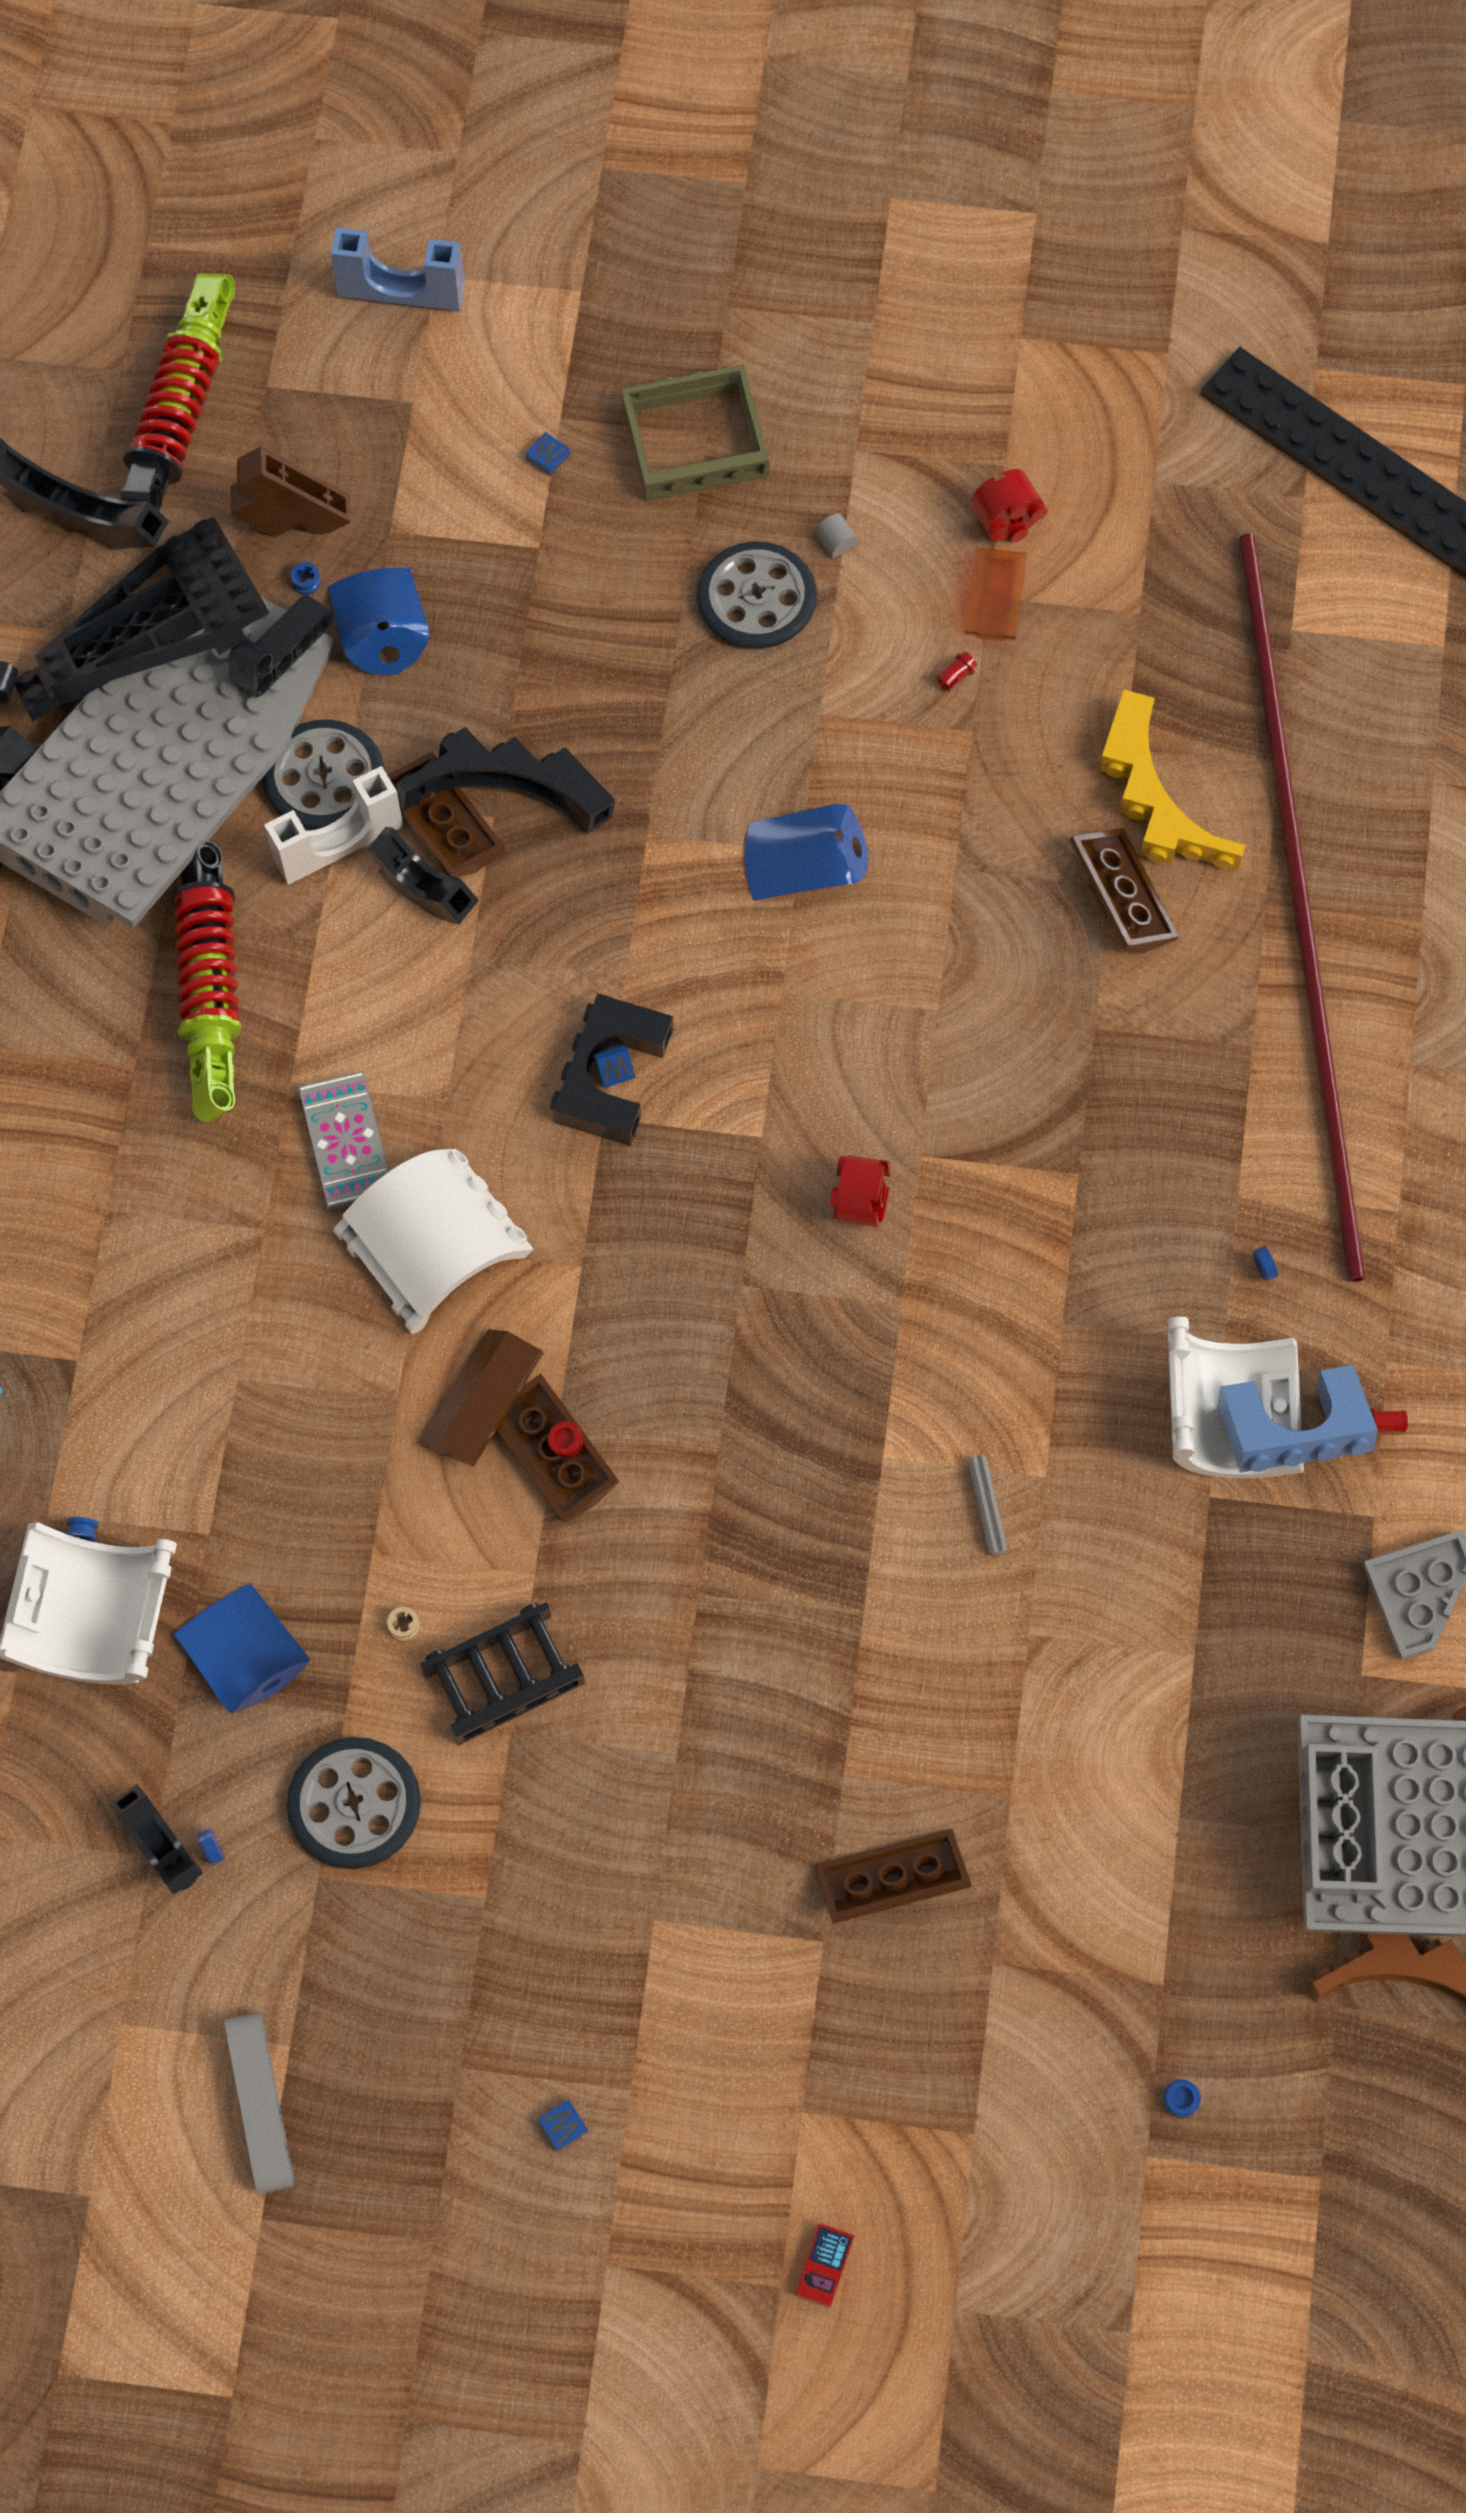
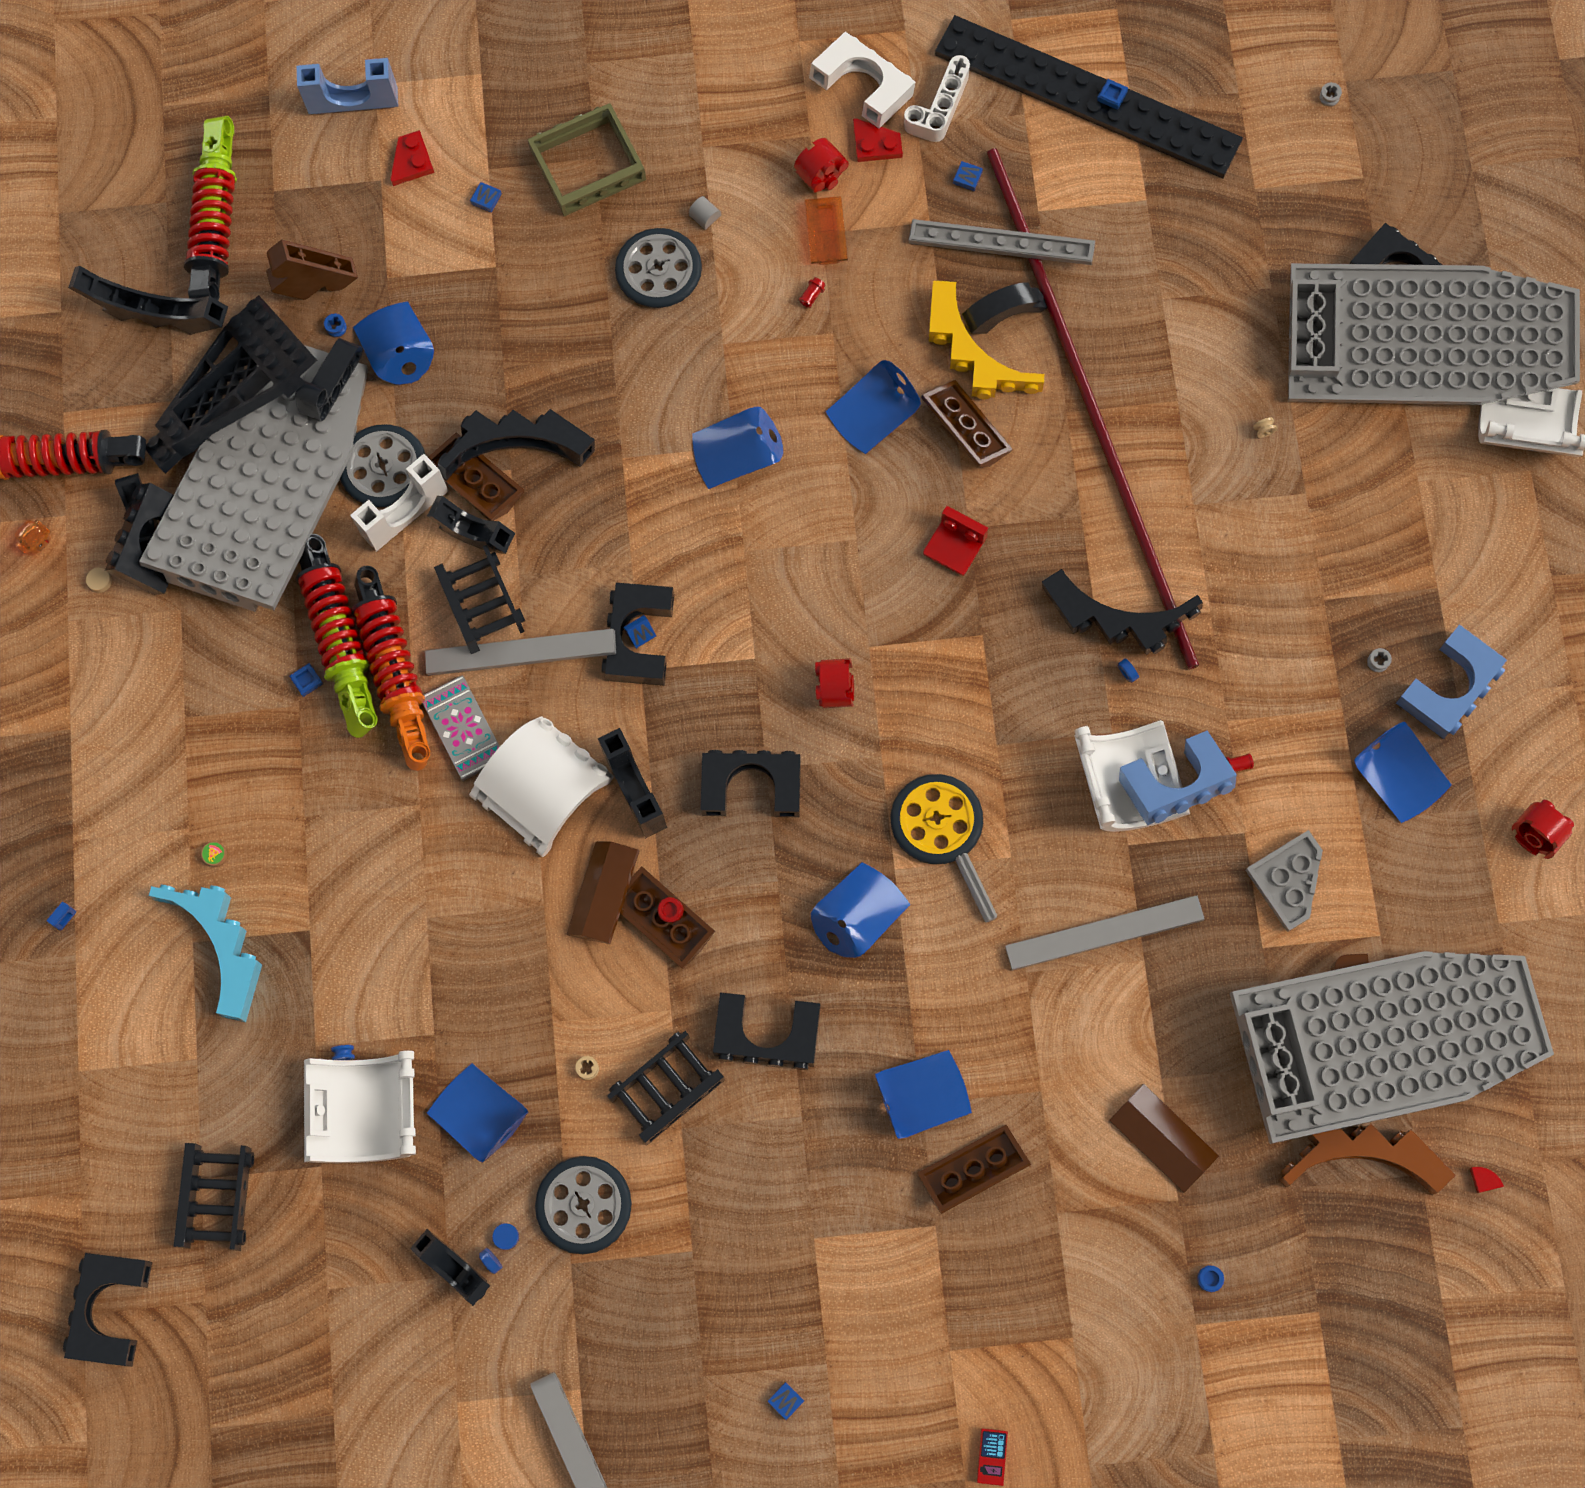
camera: 10 degrees left, 5 degrees up
none -> blue tile [289,663,323,697]
none -> piece [351,566,430,771]
none -> red wing [391,130,435,186]
none -> light grey tile [425,629,616,676]
none -> black fence [434,545,525,654]
none -> blue tile [493,1223,519,1250]
none -> black arch [598,728,667,839]
none -> black arch [700,750,801,817]
none -> black arch [713,992,821,1070]
none -> white arch [809,32,916,128]
none -> blue piece [811,862,911,958]
none -> blue piece [826,360,921,454]
none -> red wing [853,118,903,162]
none -> blue piece [875,1050,972,1139]
none -> wedge [890,774,984,864]
none -> white beam [904,55,970,142]
none -> light grey tile [908,219,1095,265]
none -> red bracket [923,505,989,576]
none -> blue tile [953,161,983,191]
none -> black arch [962,282,1047,334]
none -> light grey tile [1005,896,1205,971]
none -> black arch [1042,569,1203,655]
none -> blue tile [1097,79,1128,110]
none -> reddish brown slope [1109,1084,1219,1193]

